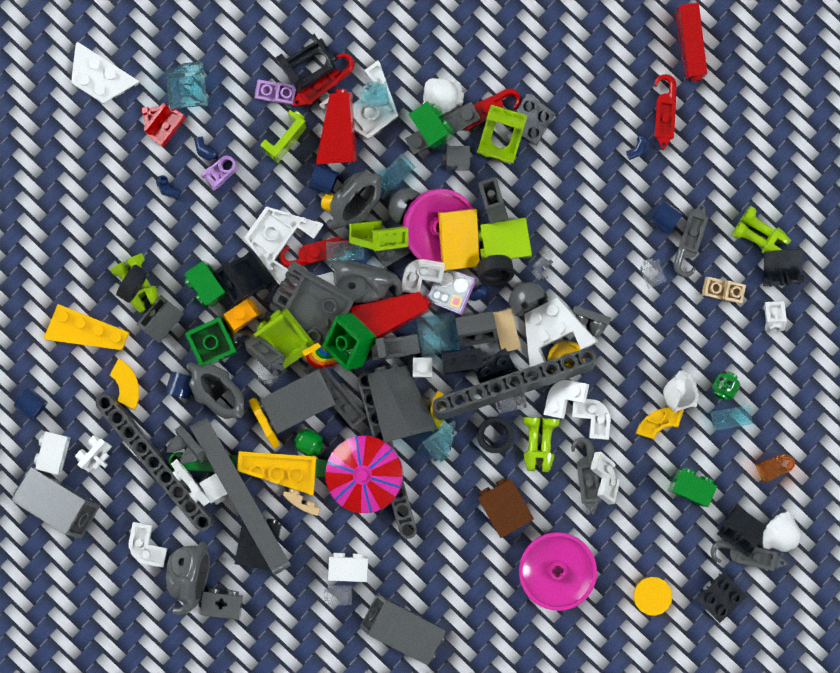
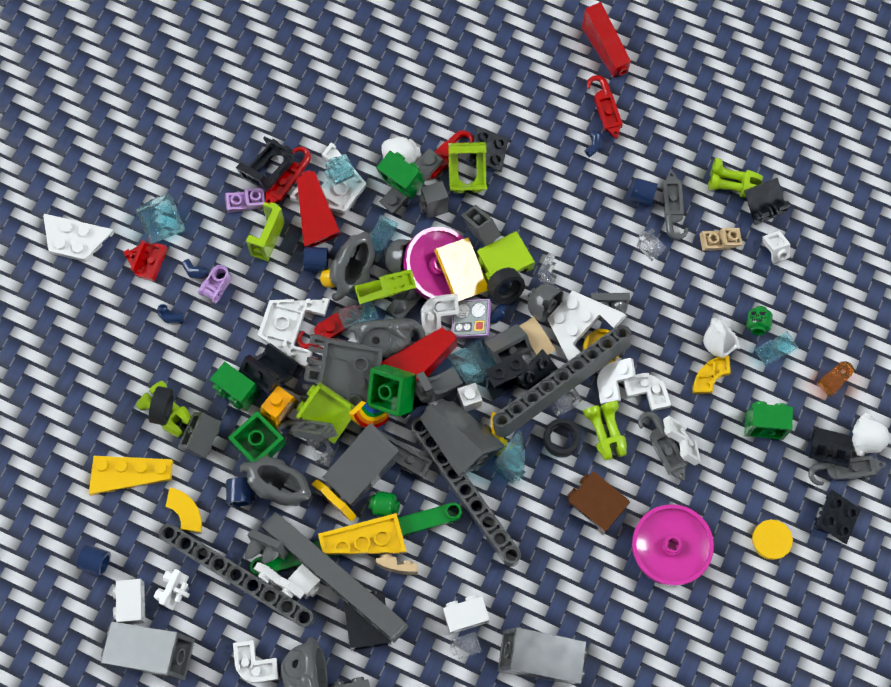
camera: 20 degrees left, 15 degrees down
dish [326,436,403,513] -> none

